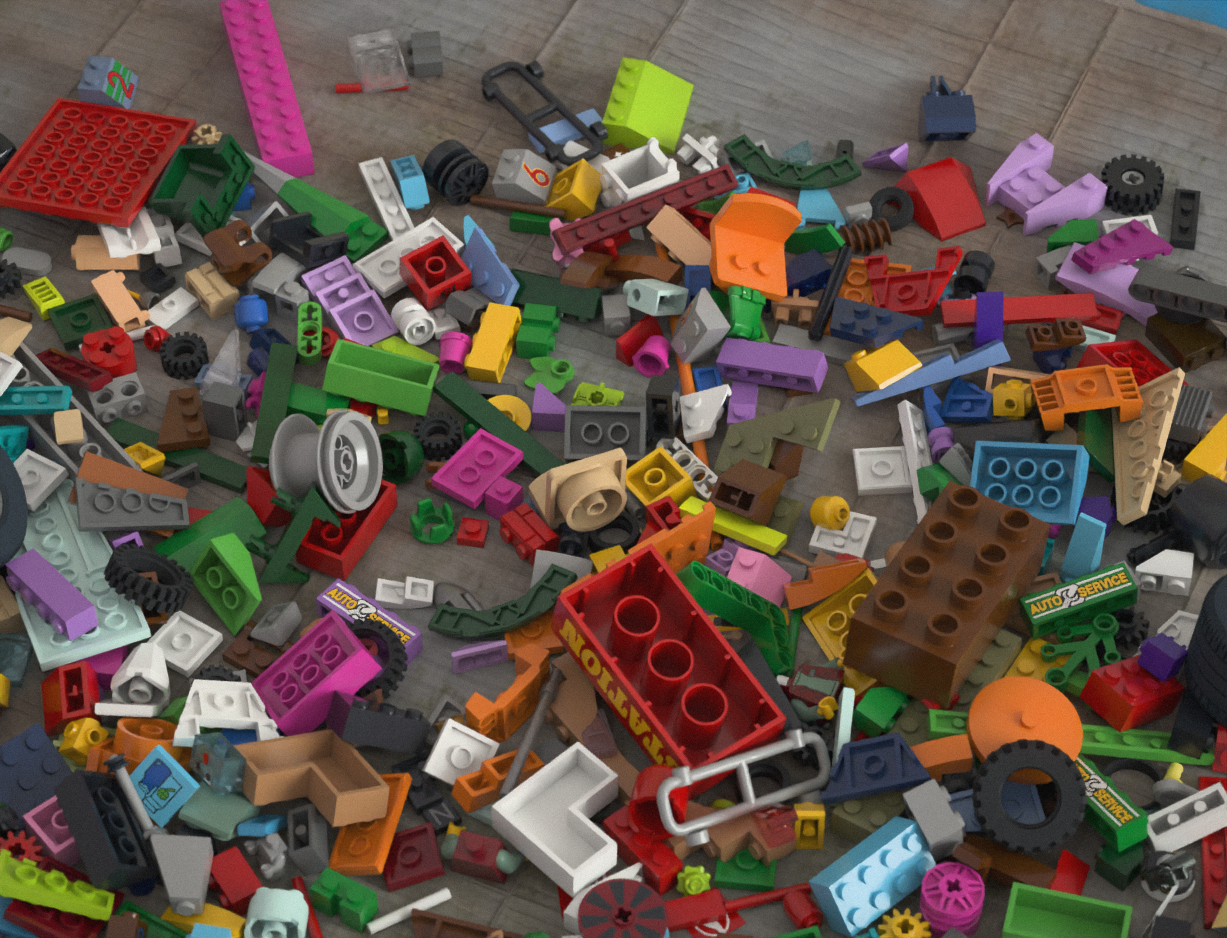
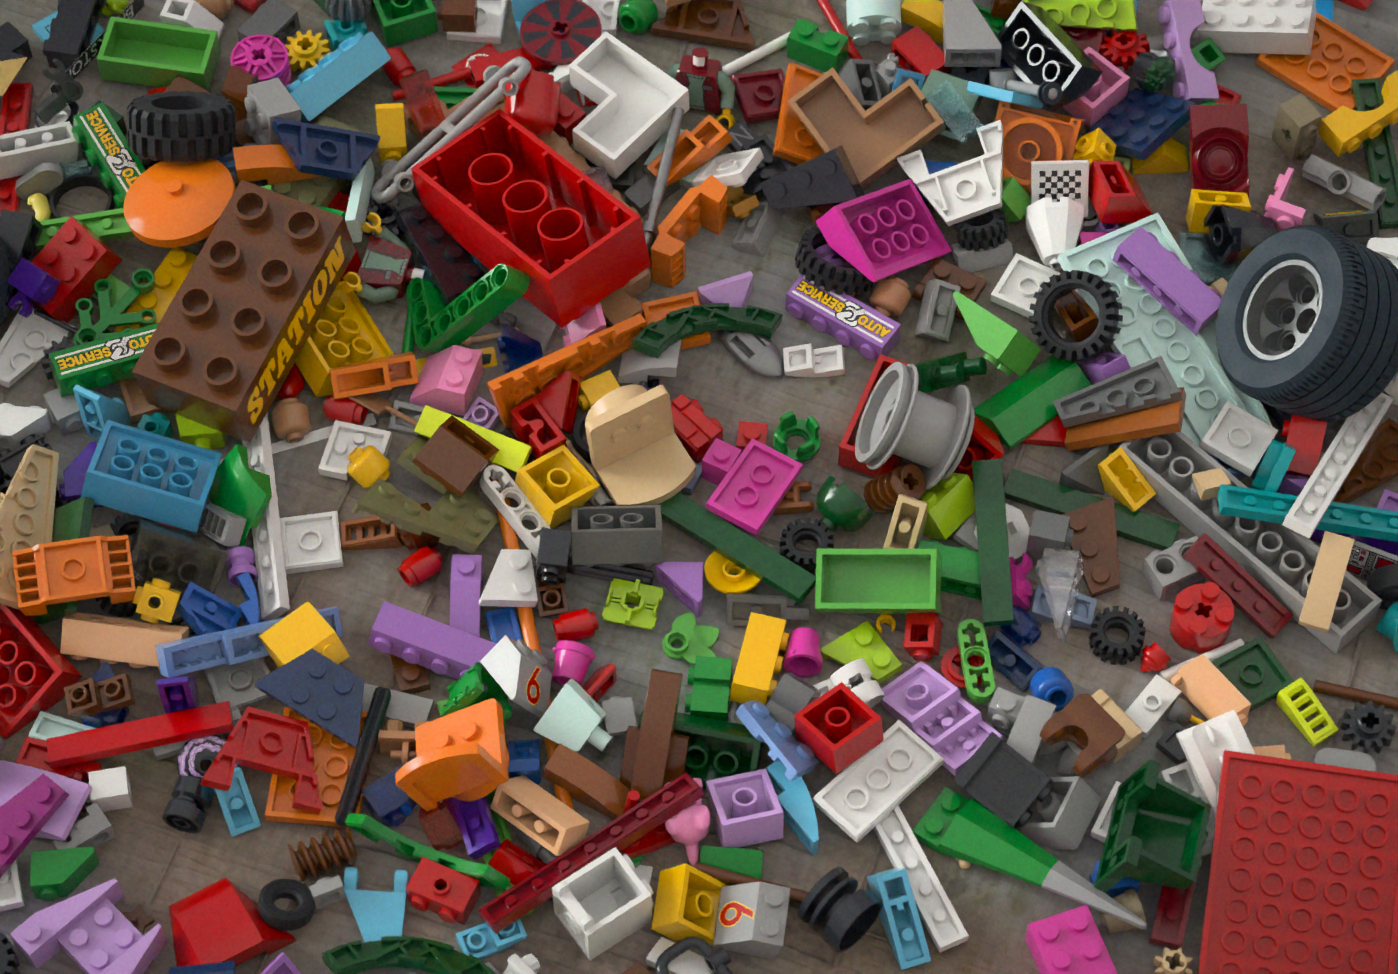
camera: 175 degrees right, 10 degrees up
none -> white brick [86,766,133,812]
none -> dark orange slope [340,515,404,550]
none -> red brick [552,608,599,642]
none -> lavender slope [706,768,783,848]

